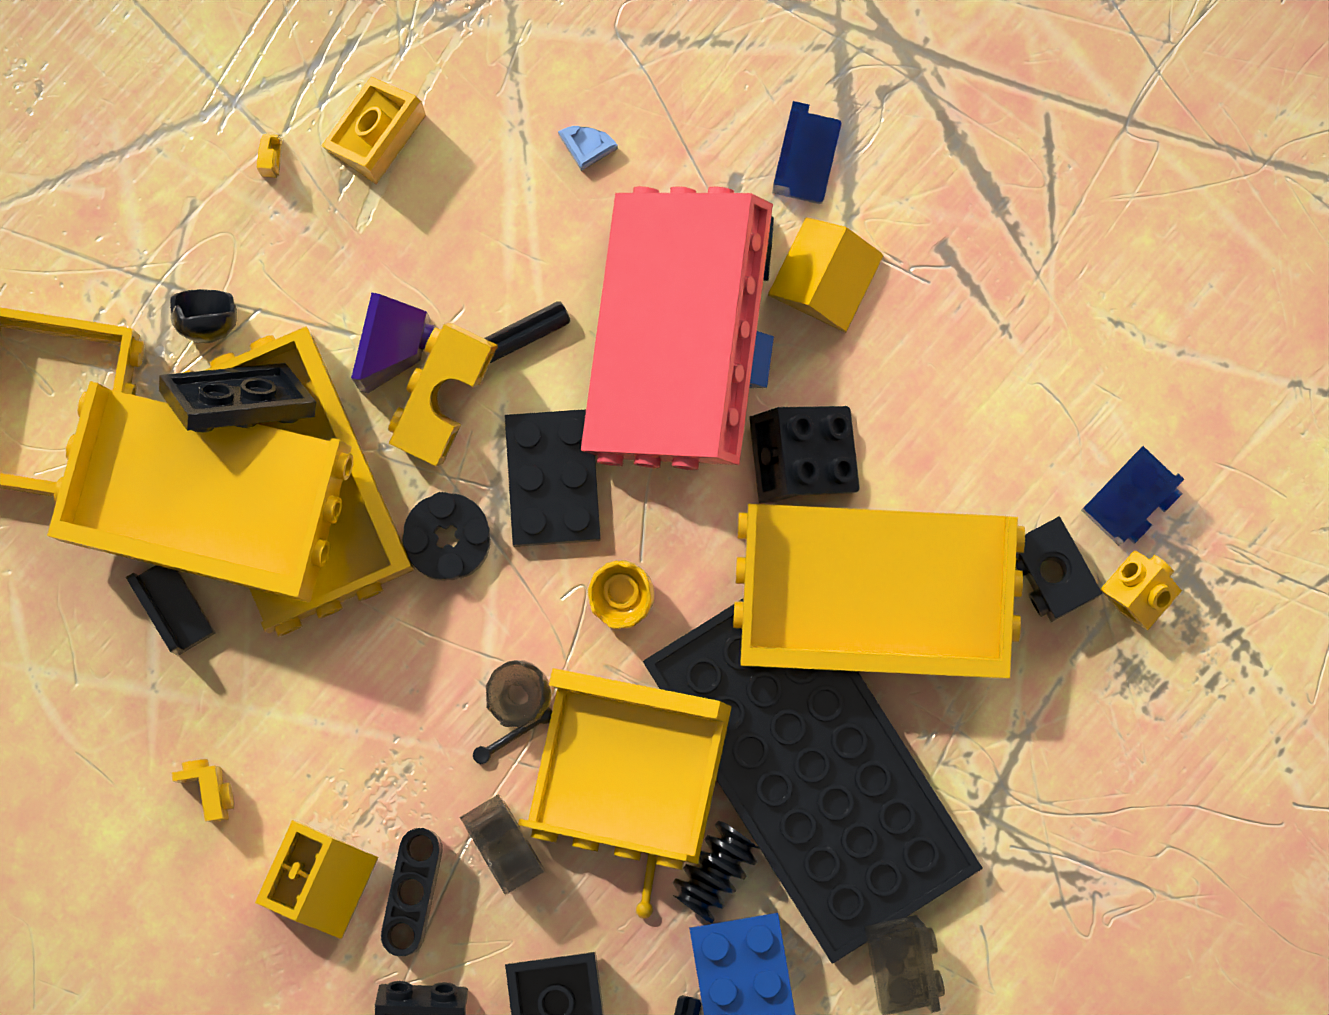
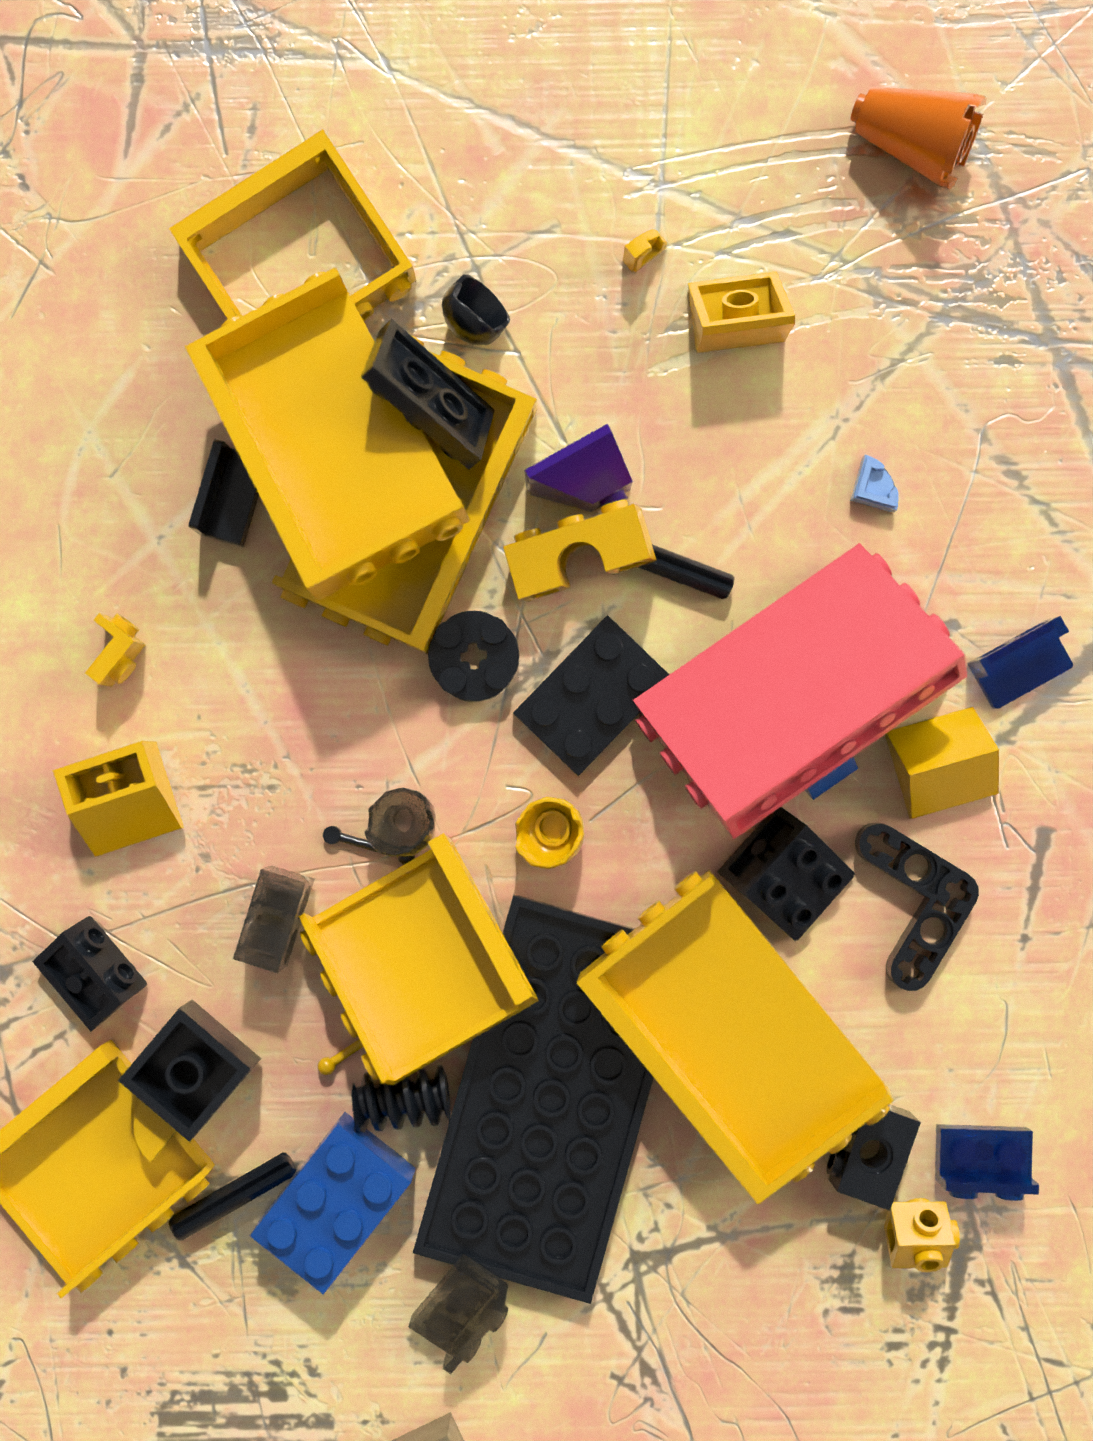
camera: 45 degrees right, 5 degrees up
black beam [381,828,443,956] -> none
none -> black beam [855,823,979,991]

